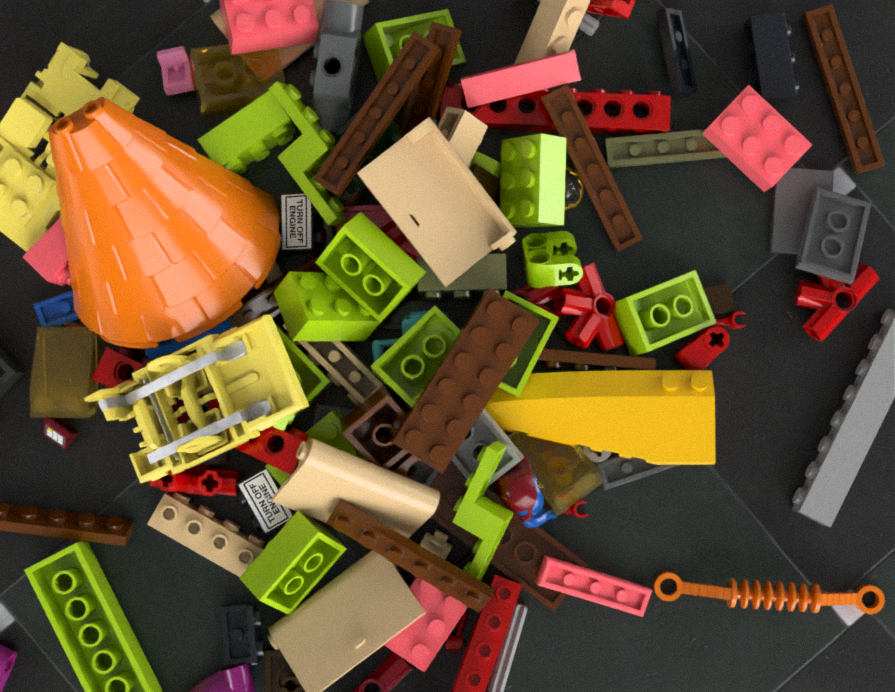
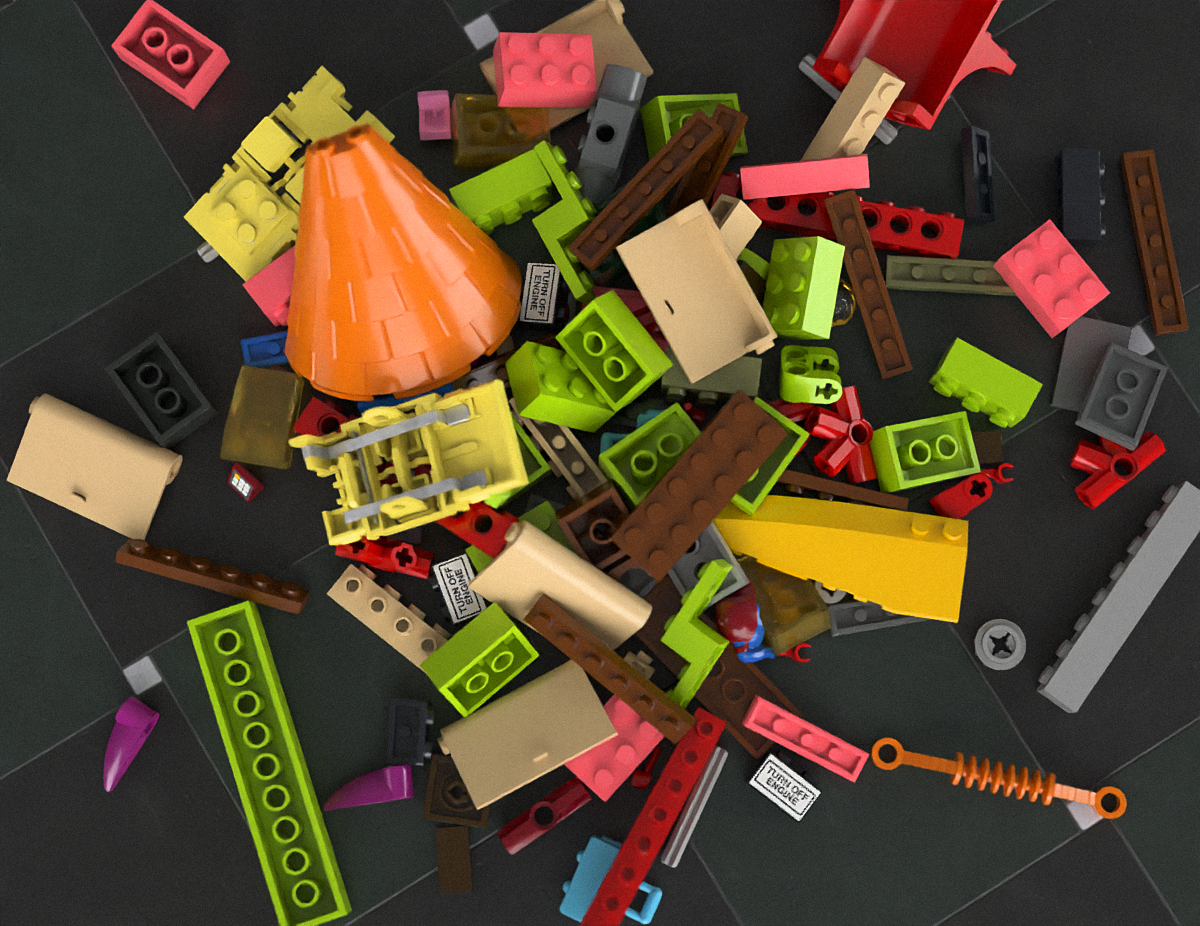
camera: 10 degrees right, 5 degrees down
none -> red hand [684,403,706,428]
none -> brick [745,751,822,823]
none -> lime brick [929,338,1043,428]
none -> light grey gear [974,619,1026,670]

